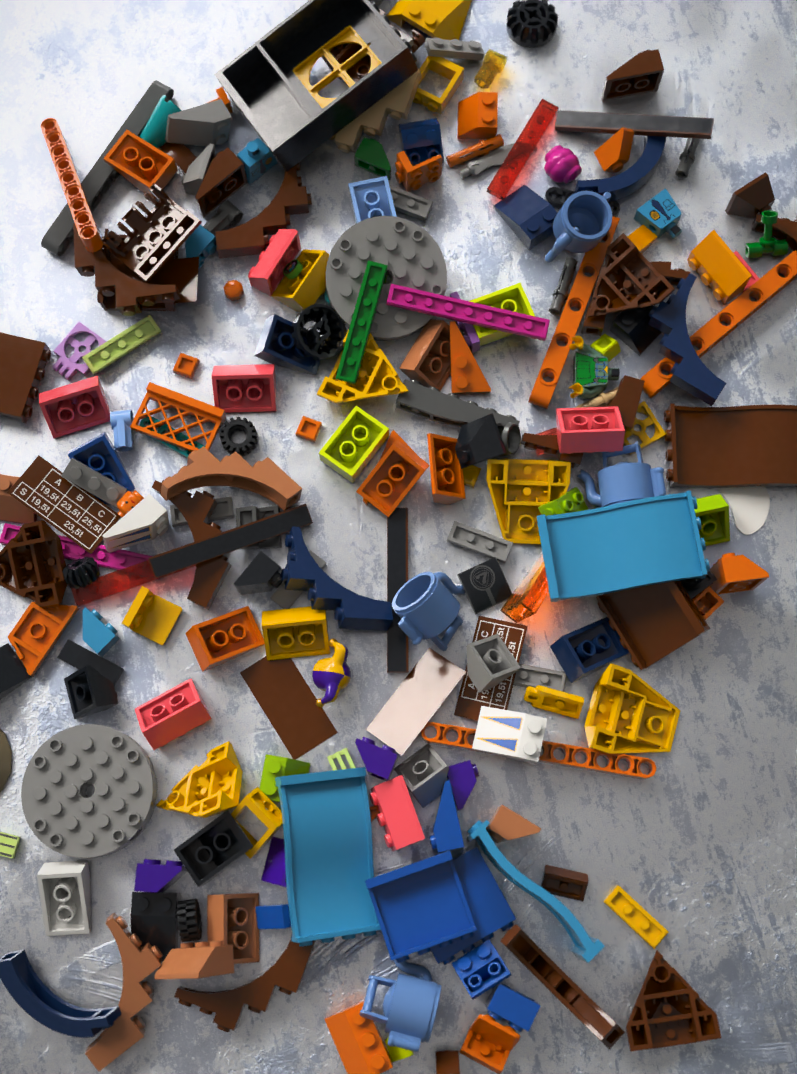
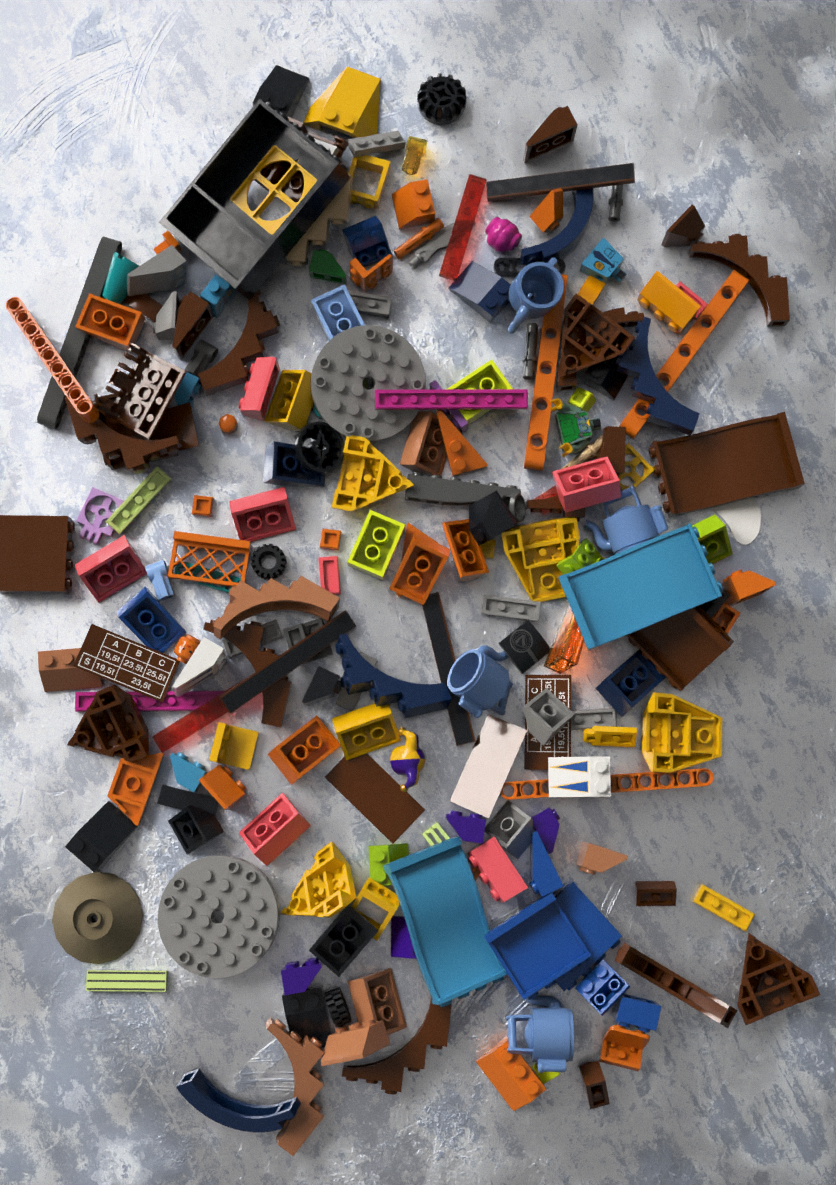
camera: 15 degrees left, 5 degrees up
white slope [37,860,91,936] -> none
light grey plate [61,458,127,508] -> none
black gear [63,557,100,589] -> none
blue tile [255,904,291,929] -> none
bright green tile [283,259,303,279] -> none
green tile [335,260,388,385] -> none
dark azure panel [467,820,605,963] -> none
green bar [745,210,788,258] -> none
none -> orange slope [199,765,247,810]
none -> coral tile [319,556,341,595]

